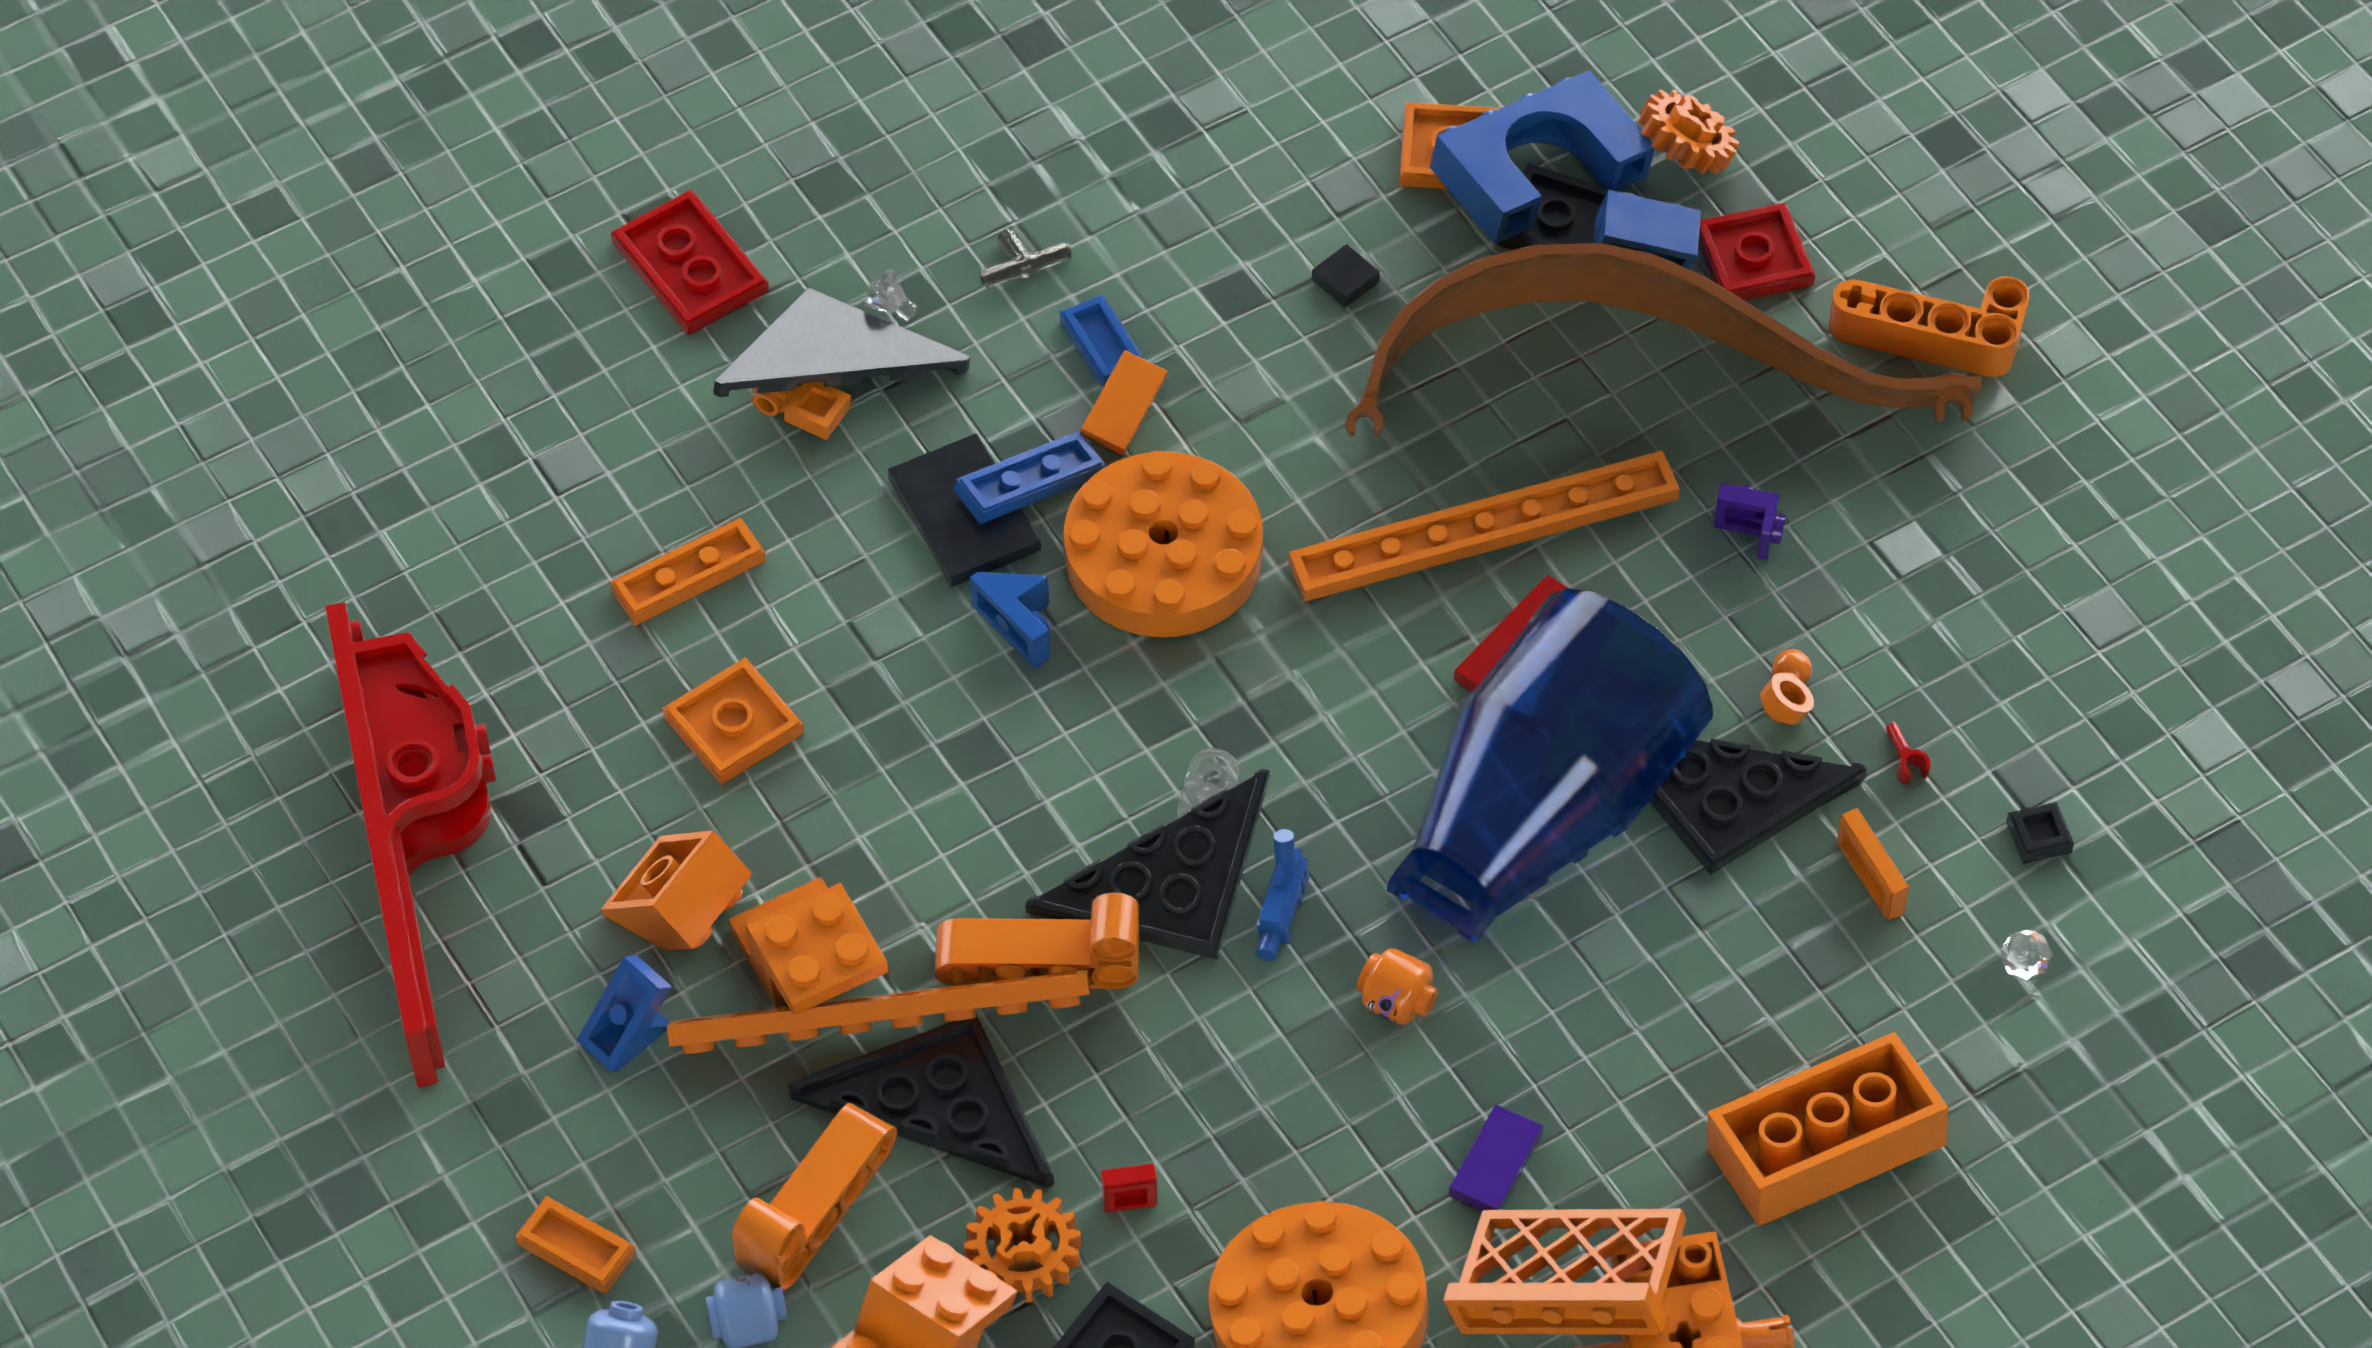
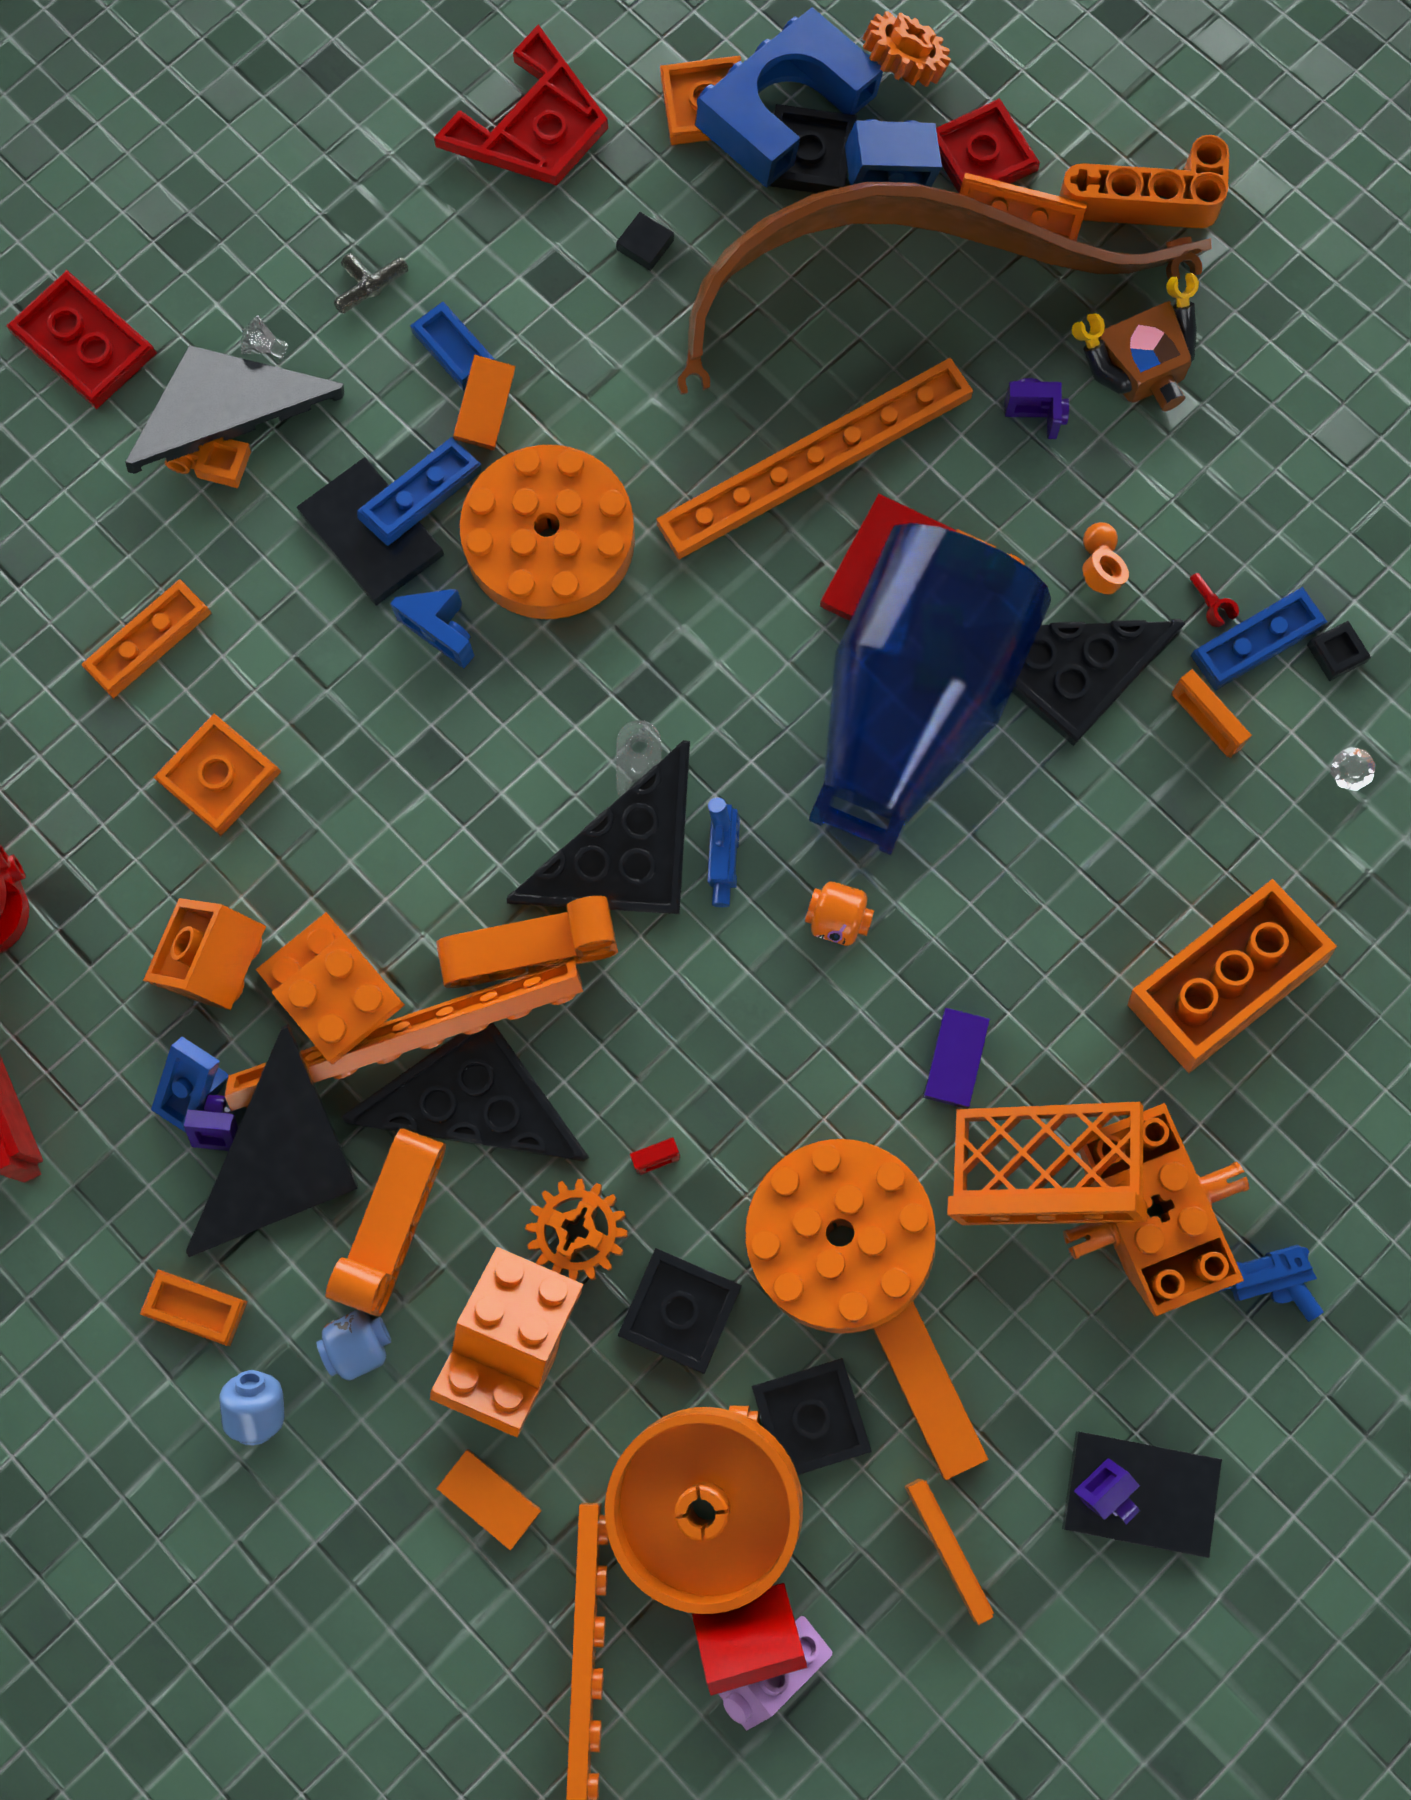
camera: 10 degrees left, 20 degrees up
none -> dark purple tile [184,1094,238,1151]
none -> black tile [186,1024,358,1257]
none -> red wing [434,24,608,186]
none -> orange tile [960,173,1087,241]
none -> torso [1071,273,1199,411]
none -> blue tile [1191,587,1327,691]

